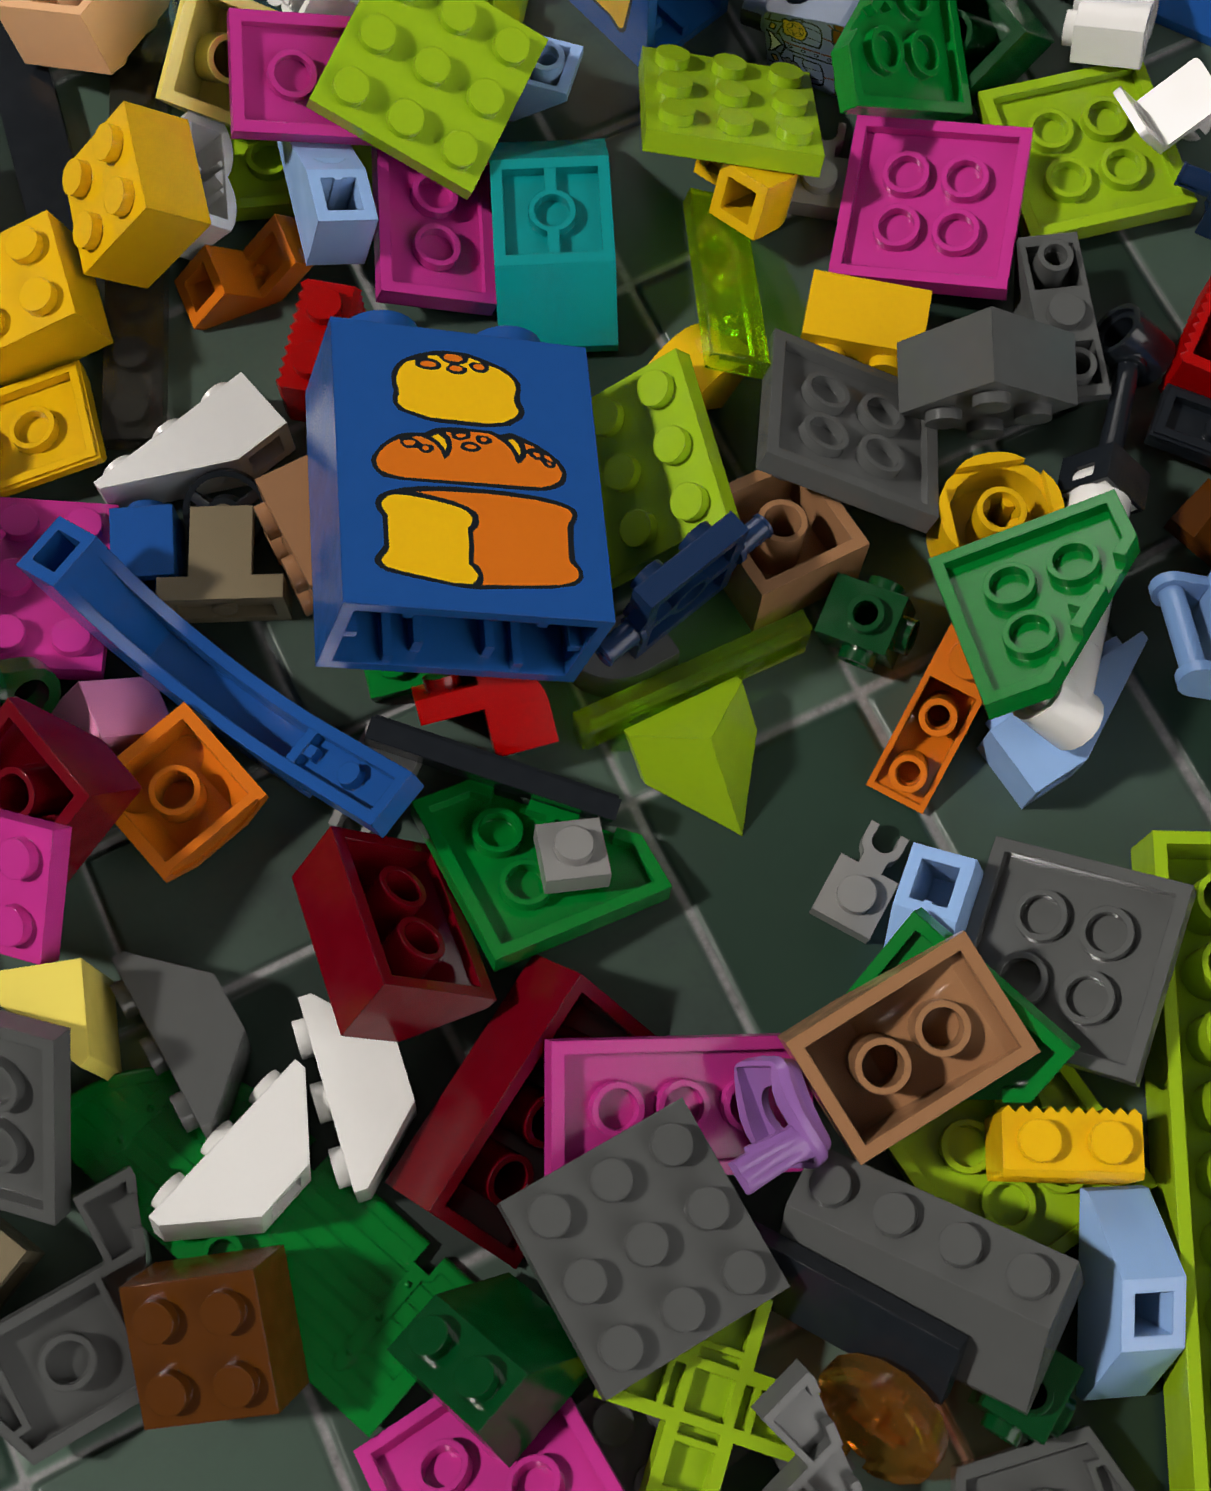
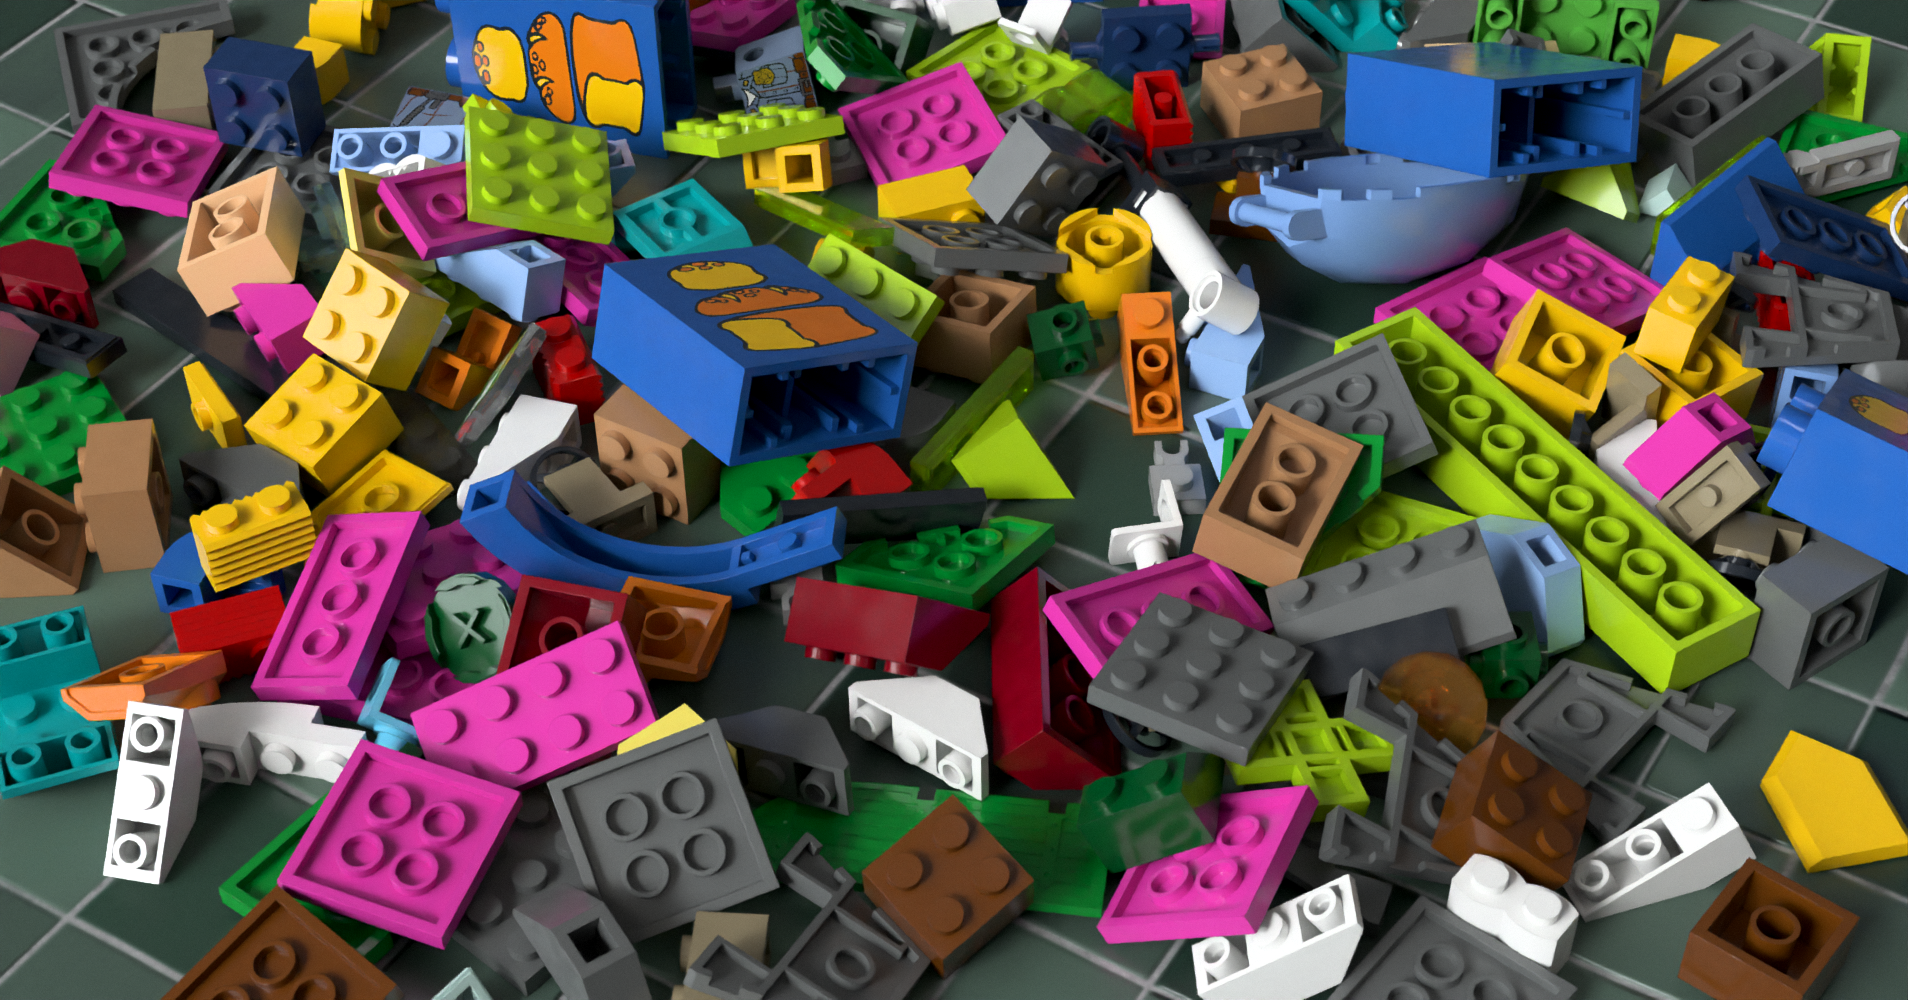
camera: 30 degrees left, 30 degrees down
white slope [148,1059,311,1242] -> none
light grey plate [533,817,612,894] -> none
dark blue plate [595,511,773,667] -> none
medium lavender piece [728,1055,832,1195] -> none
green plate [928,489,1140,720] -> none
yellow brick [984,1105,1145,1185] -> none
none -> dark pink slope [231,283,324,374]
none -> clear tile [452,322,547,449]
none -> clear neon green brick [1034,69,1133,134]
none -> white bracket [1108,479,1183,570]

